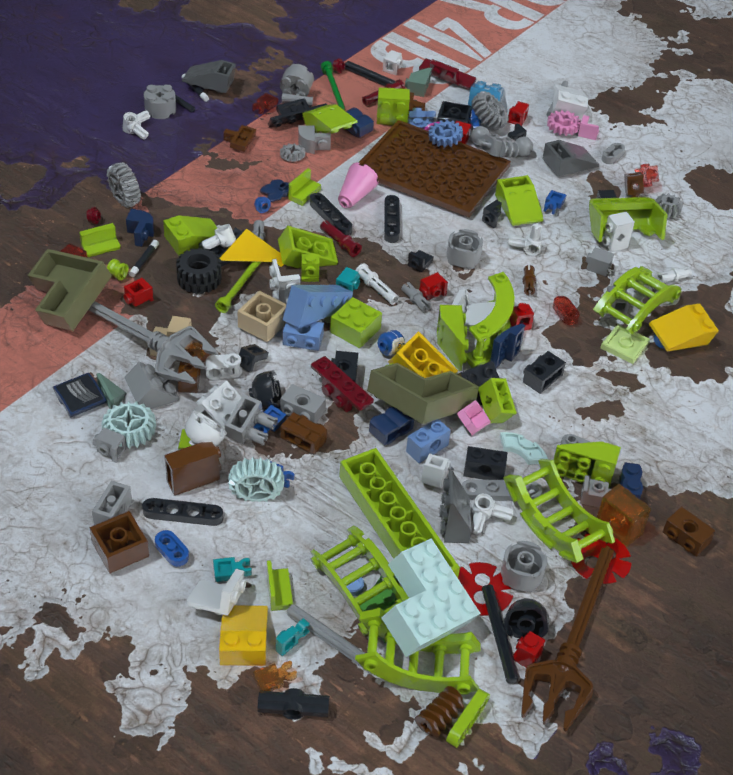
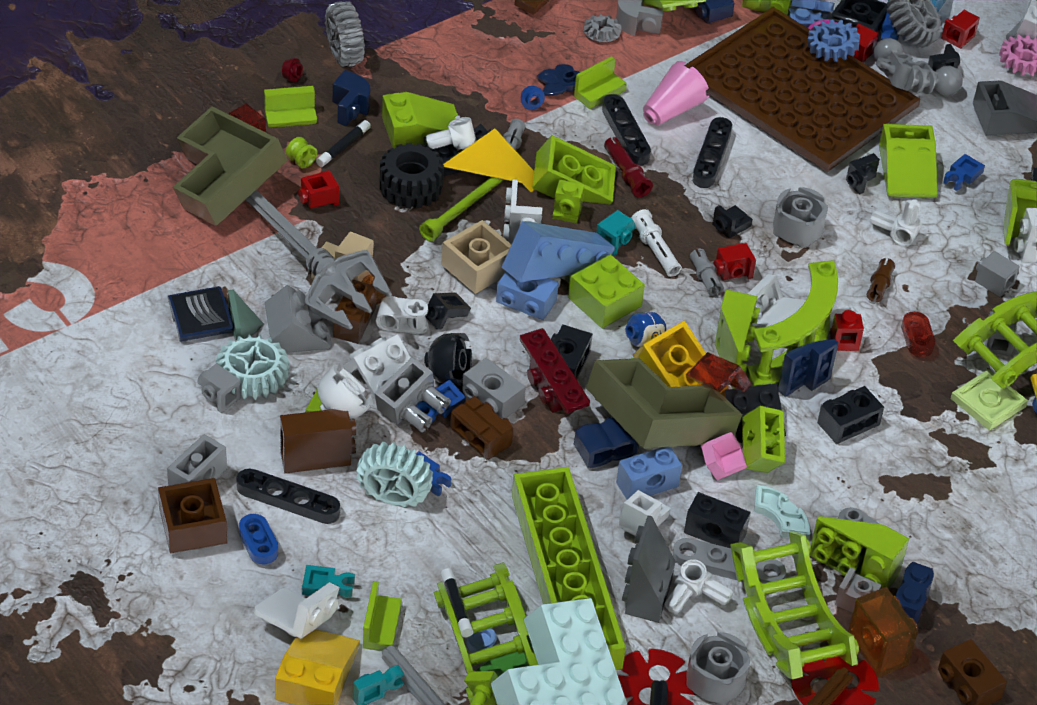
camera: 15 degrees right, 0 degrees up
none -> black bar [441,568,473,637]
none -> clear red panel [686,352,752,392]

